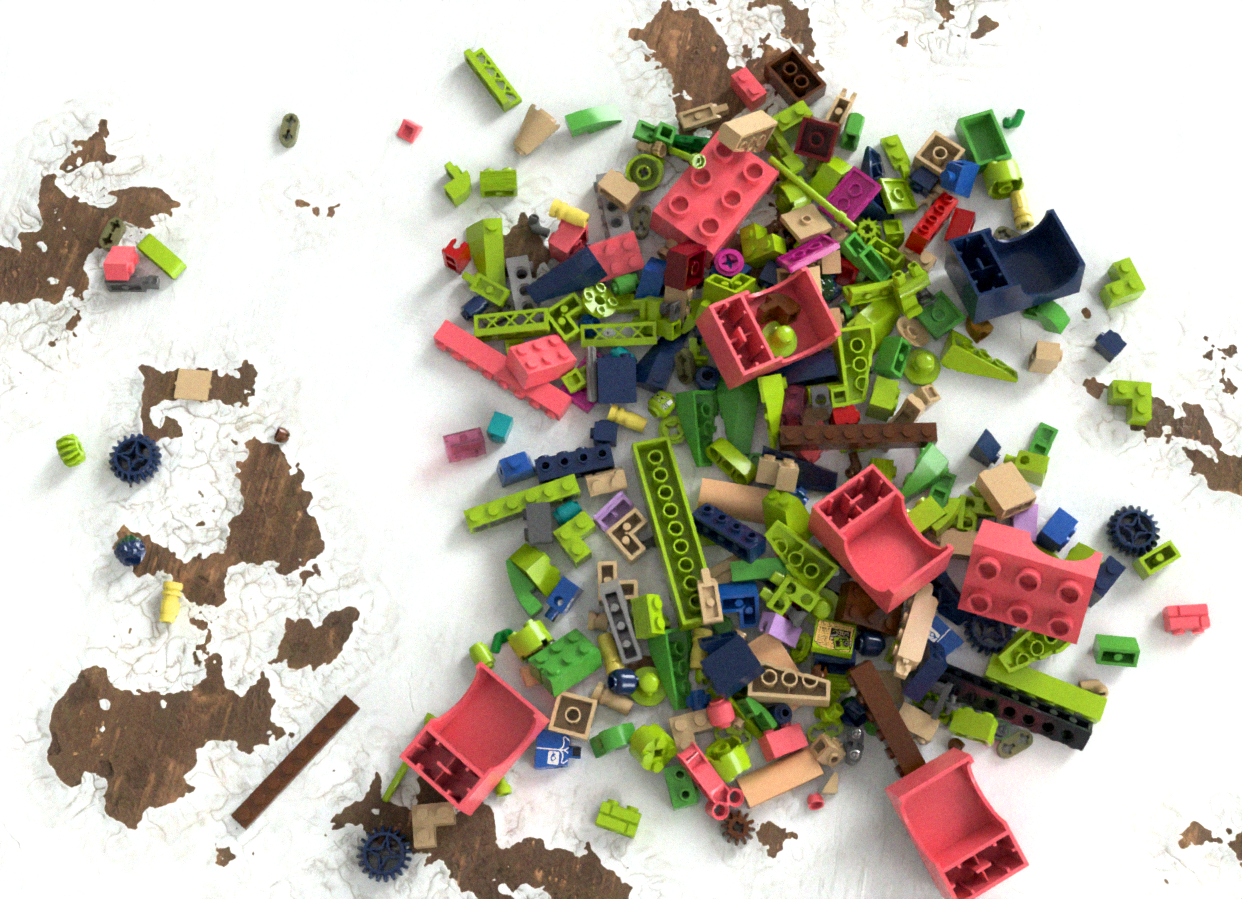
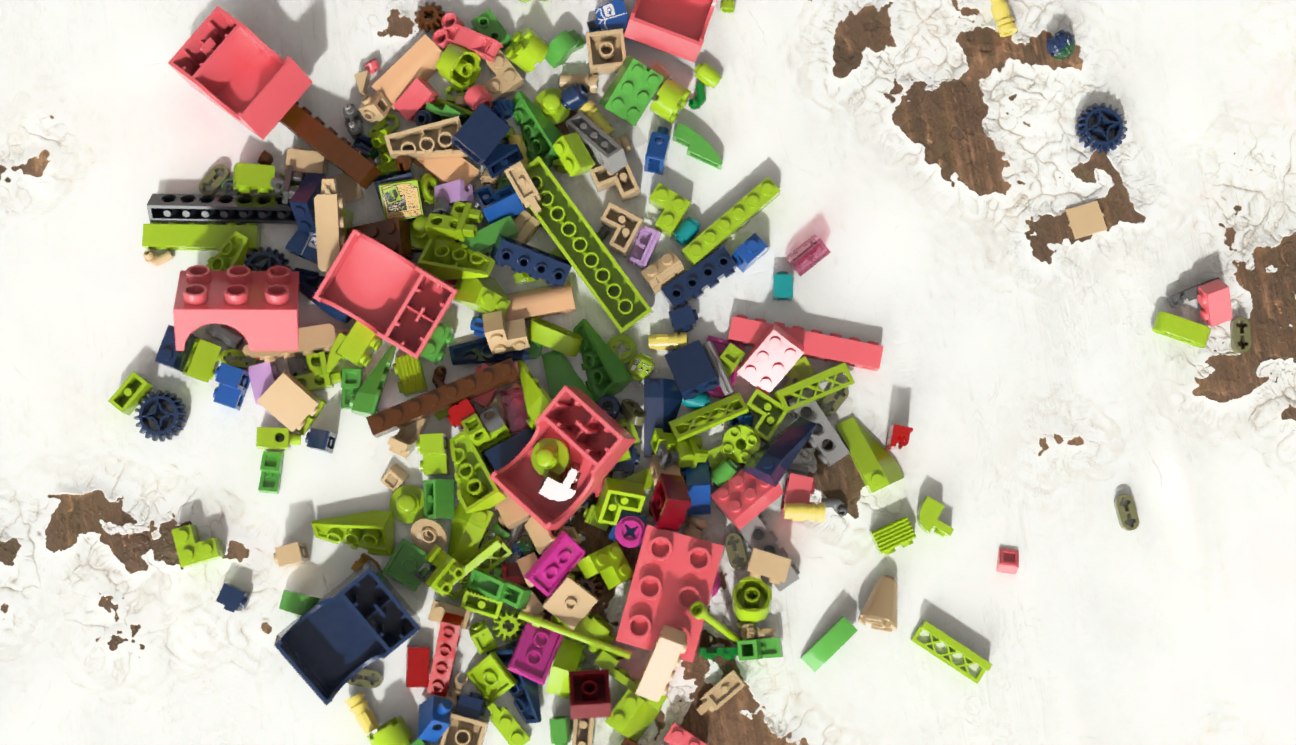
camera: 160 degrees right, 10 degrees up
lime gear [56,434,86,468] -> none
reddish brown hinge [274,427,290,443] -> none
lime hinge [461,271,511,307] -> none
dark blue brick [461,295,489,322] -> none
lime brick [509,543,561,597] -> none
dark grey brick [522,502,553,546] -> none
lime slope [681,298,713,334] -> none
dark blue brick [758,260,781,289] -> none
dark blue head [855,631,886,657] -> none
bright green brick [1092,634,1140,667] -> none
lime brick [1099,257,1146,310] -> none
coral brick [1162,604,1210,635] -> none

